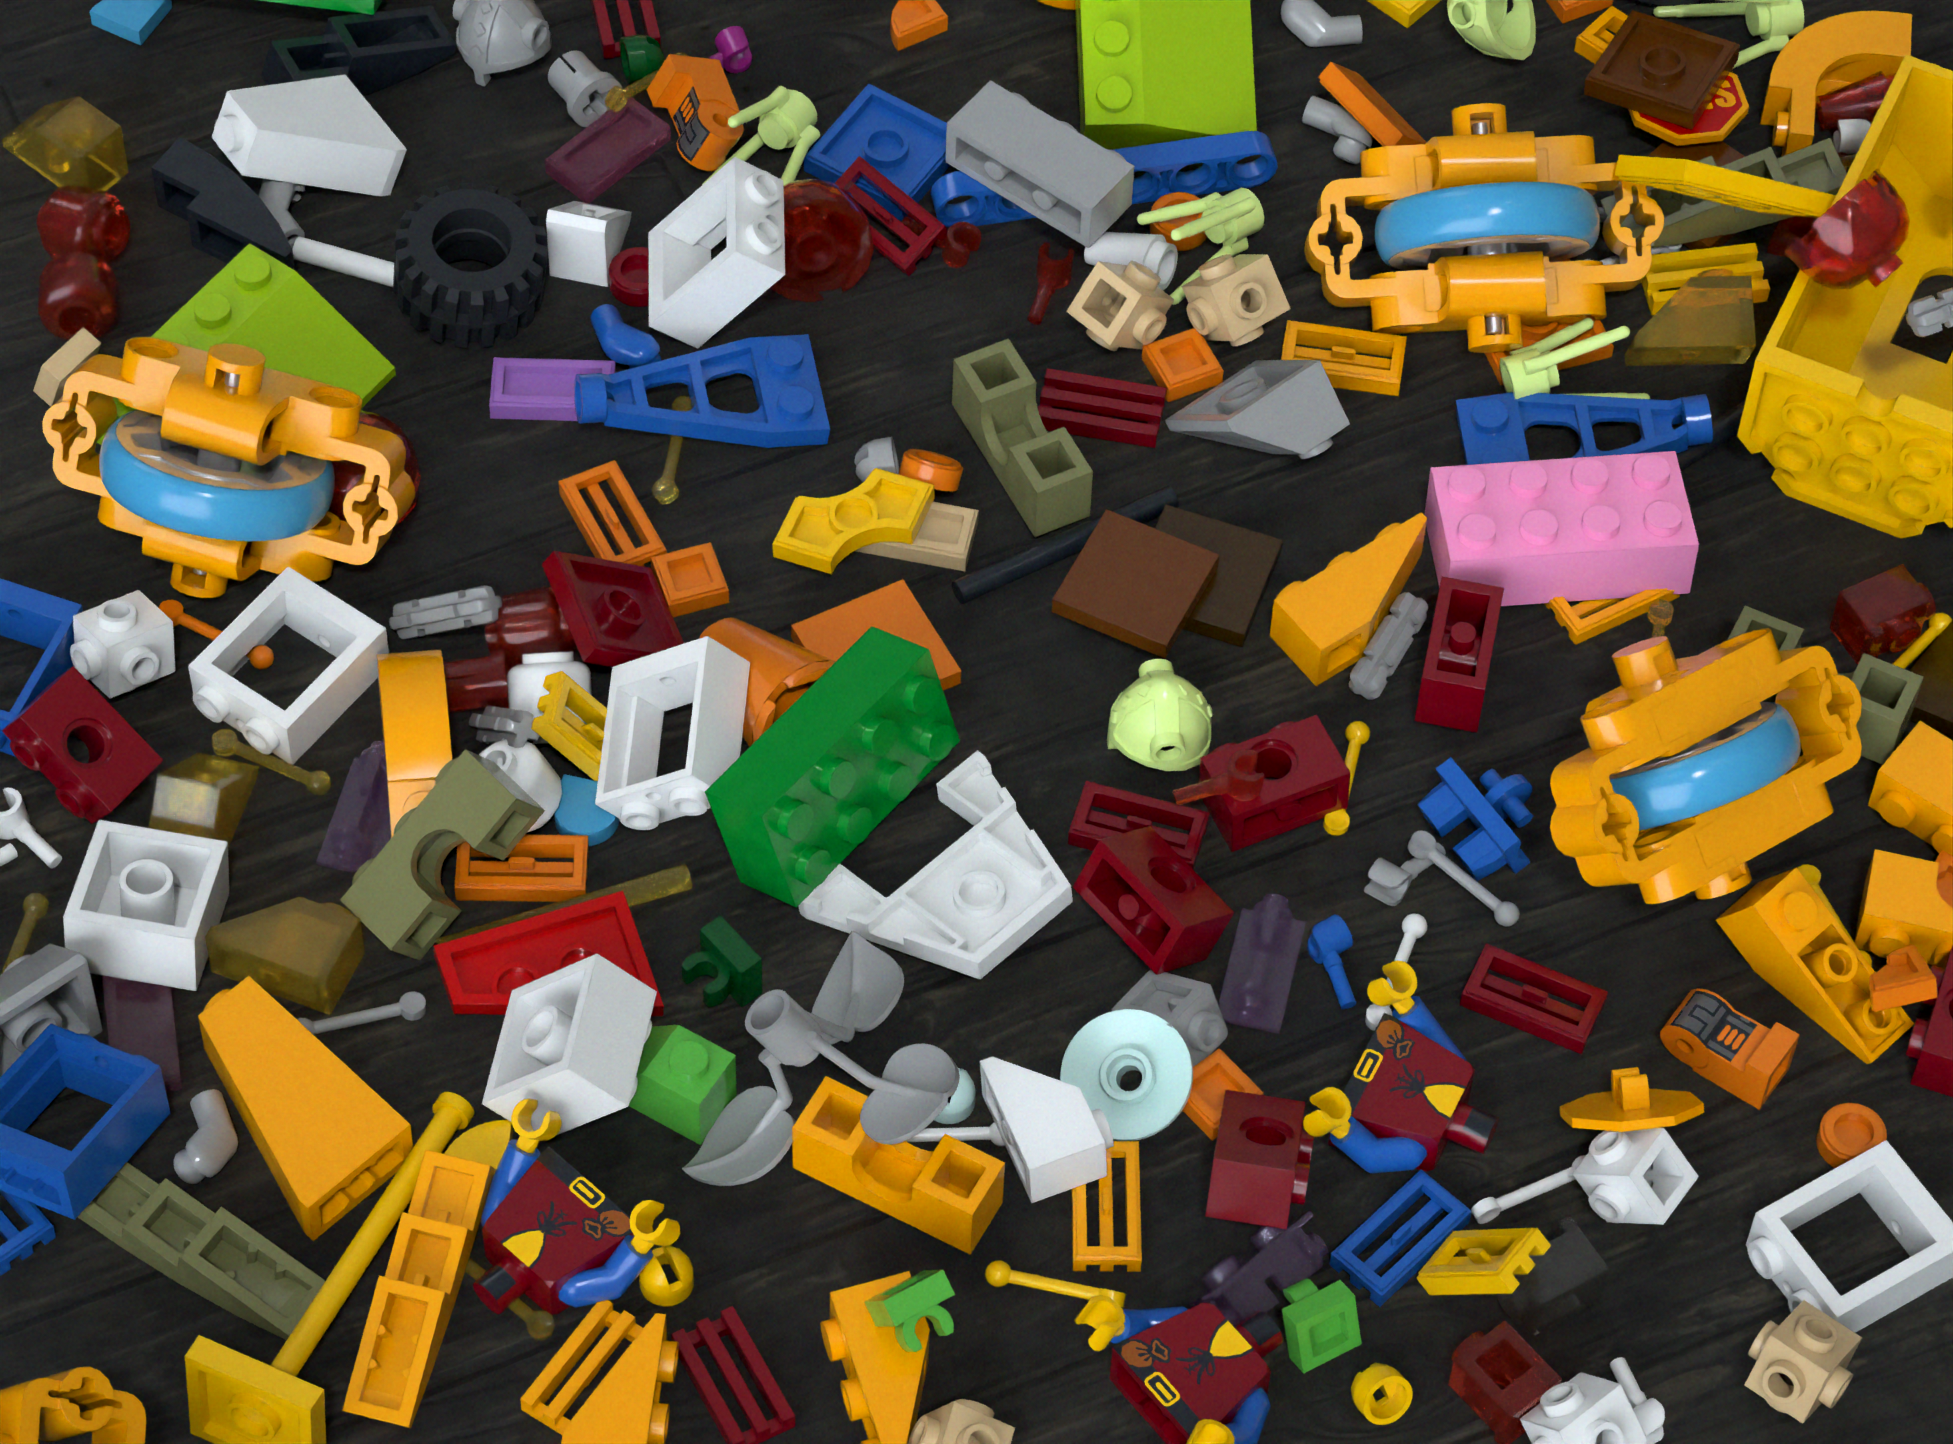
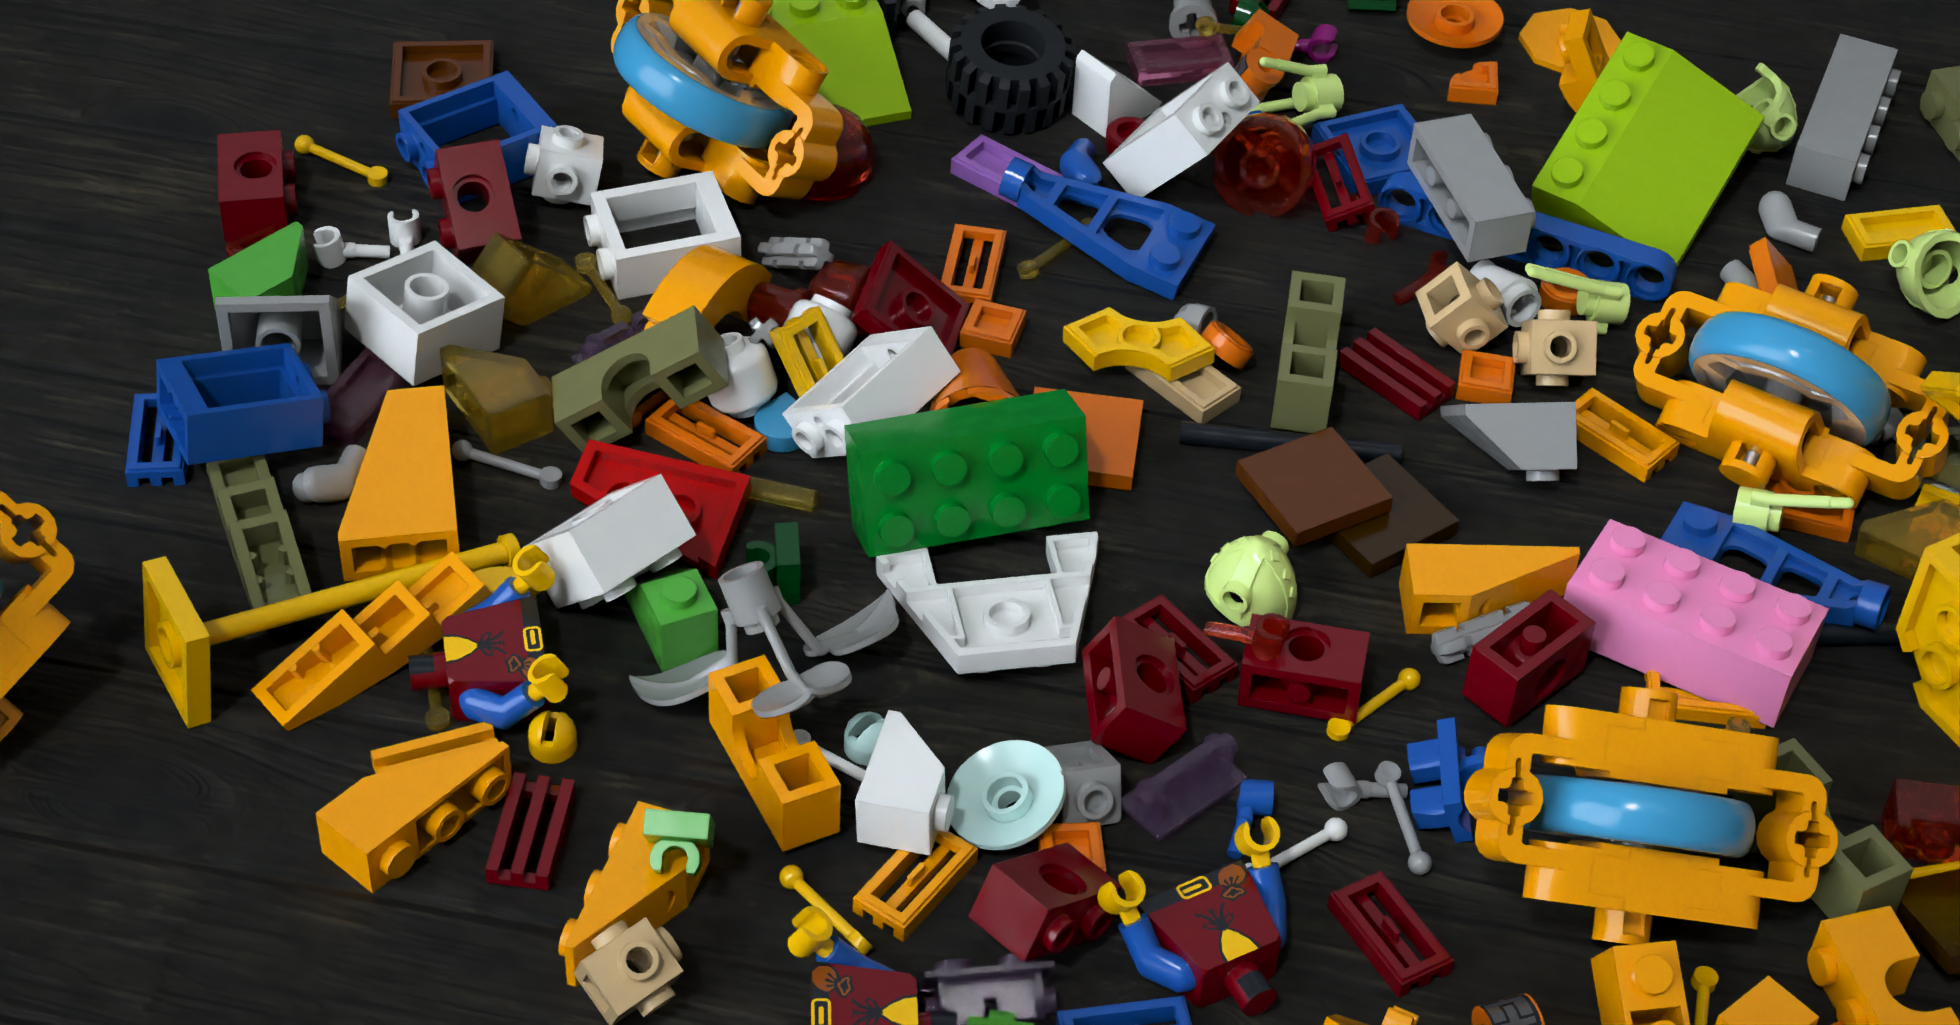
camera: 35 degrees right, 10 degrees down
orange hinge [158,600,274,670] -> none

